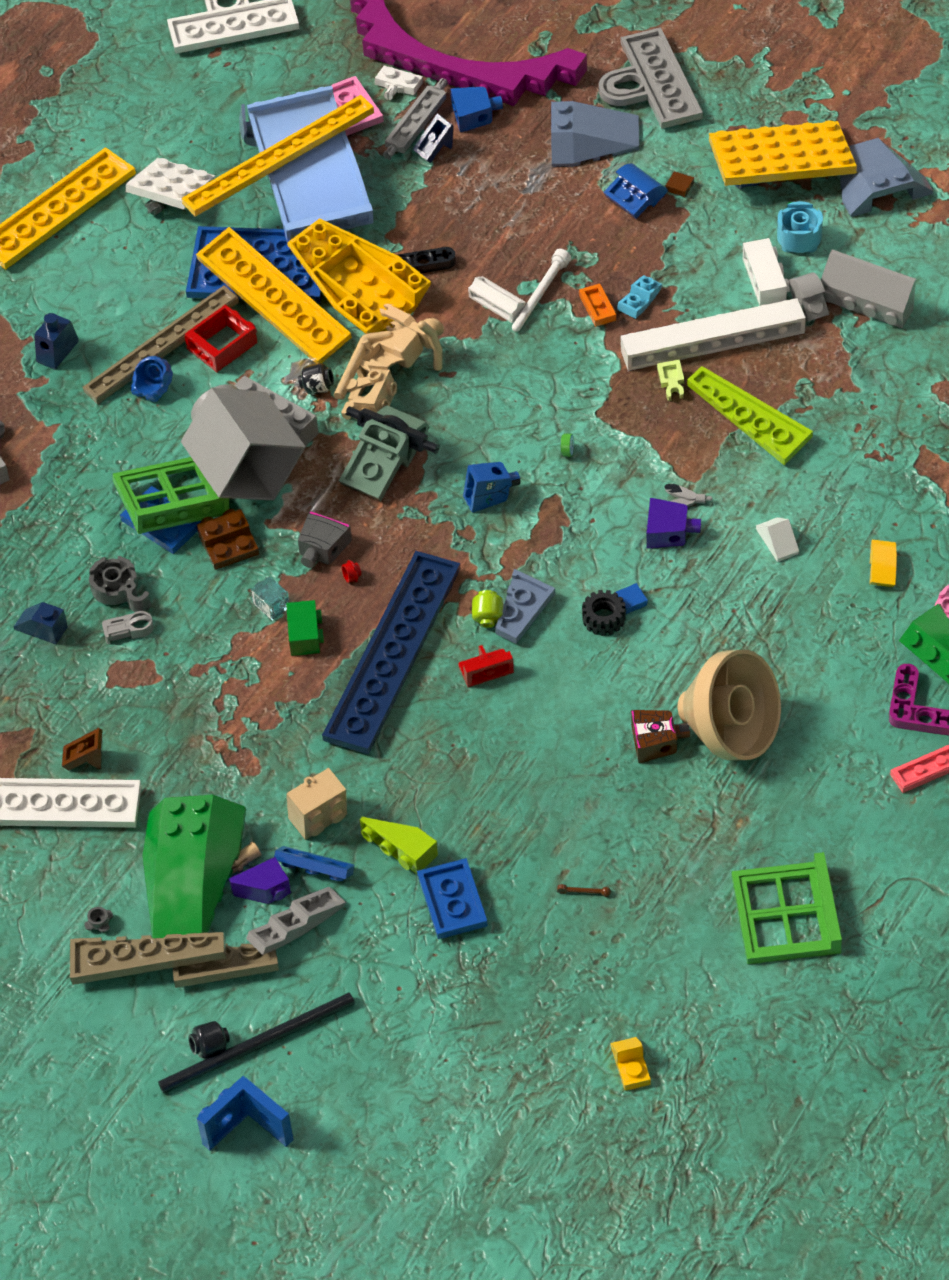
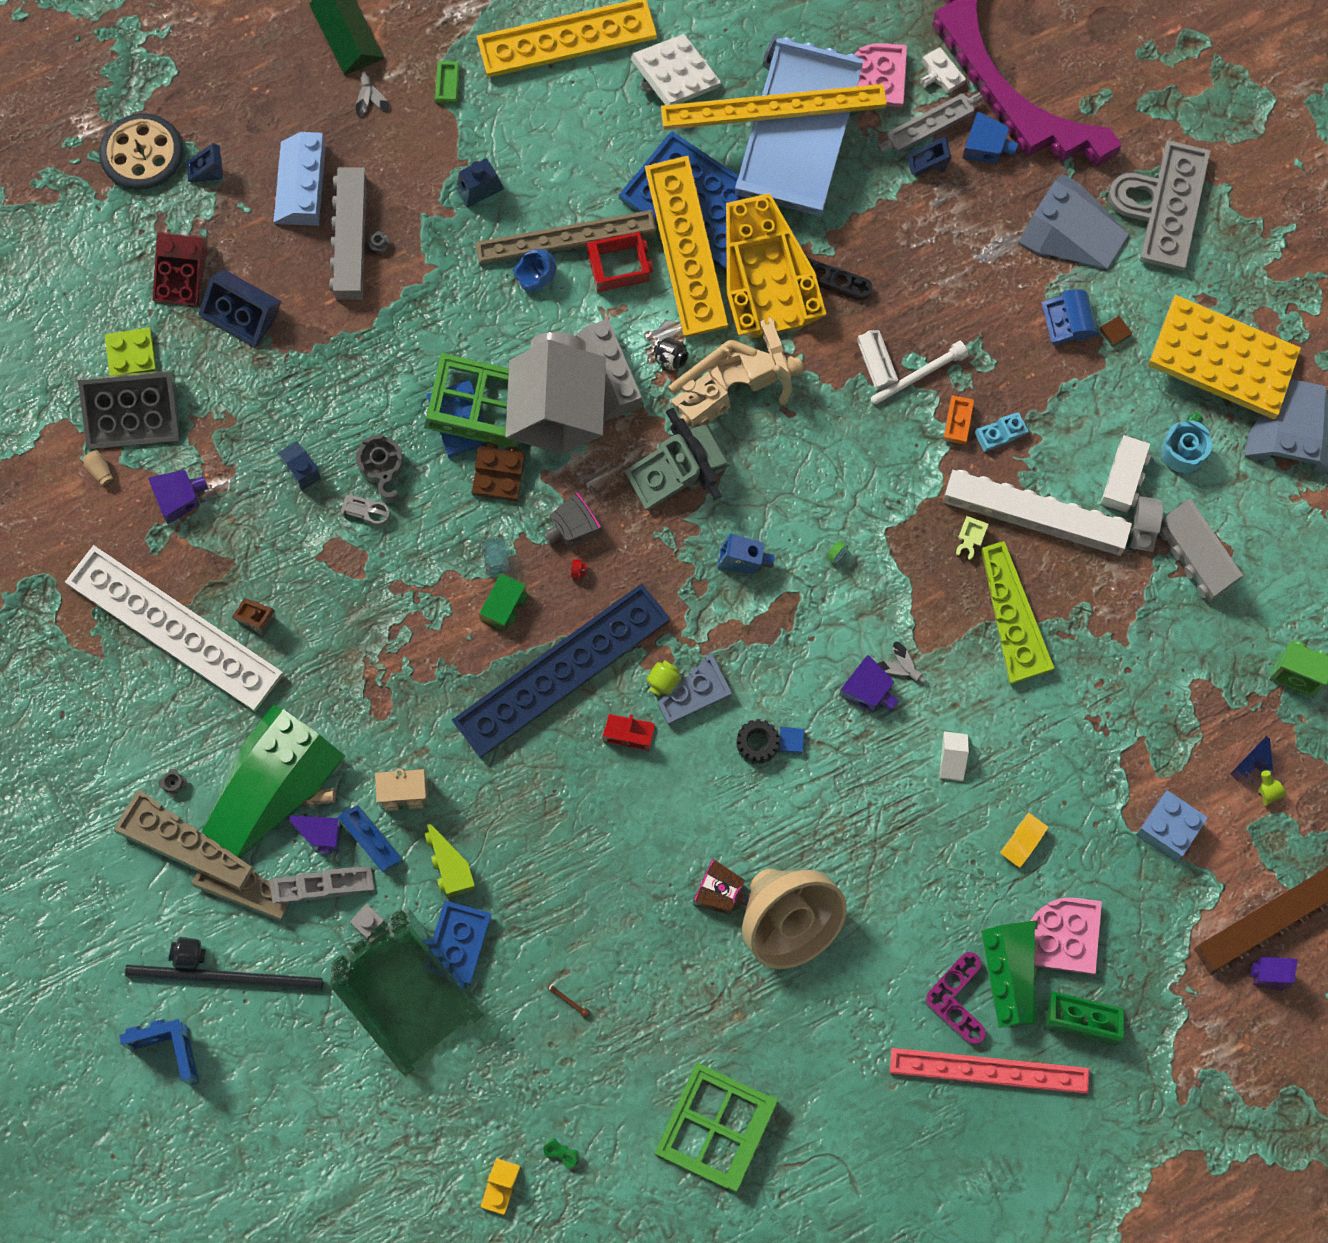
camera: 25 degrees right, 20 degrees up
none -> clear green windscreen [330,907,484,1077]
none -> light grey plate [350,904,385,939]
none -> green piece [543,1138,579,1169]

